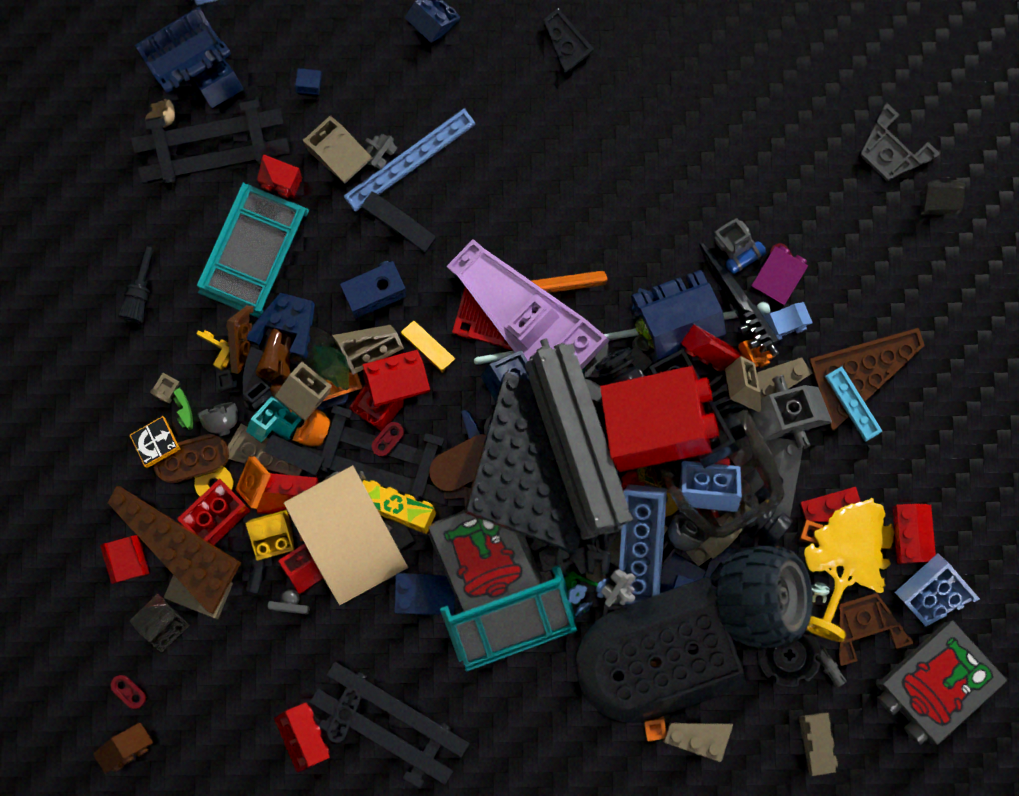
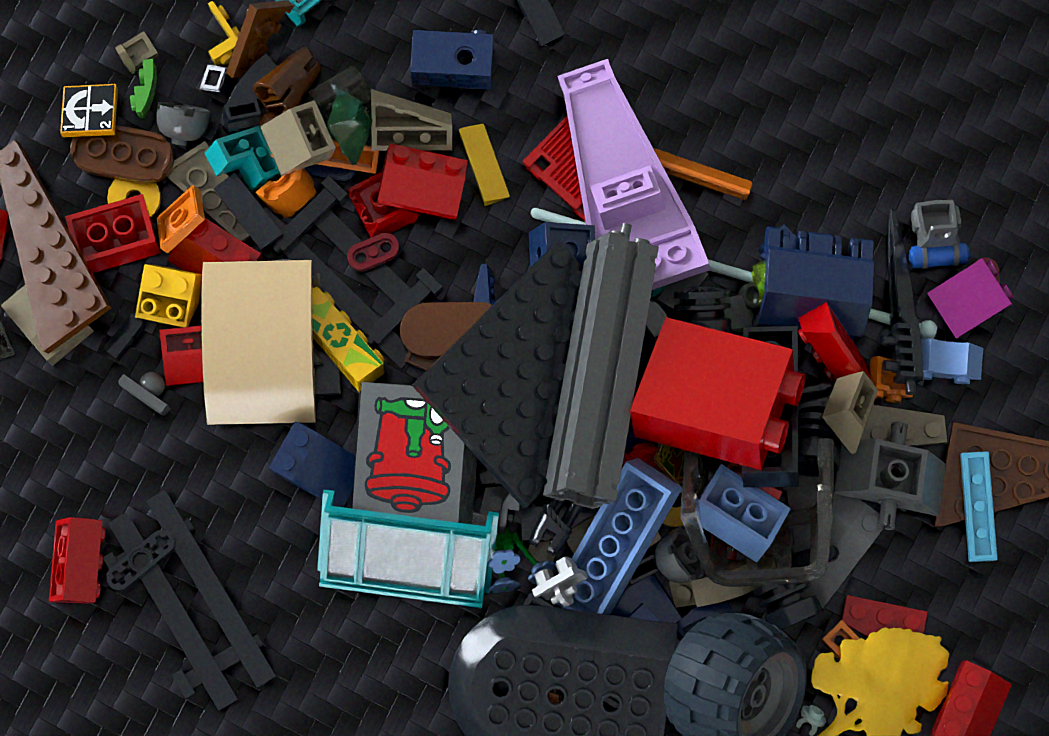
camera: 30 degrees right, 0 degrees up
dark blue wing [247,293,315,359] -> none

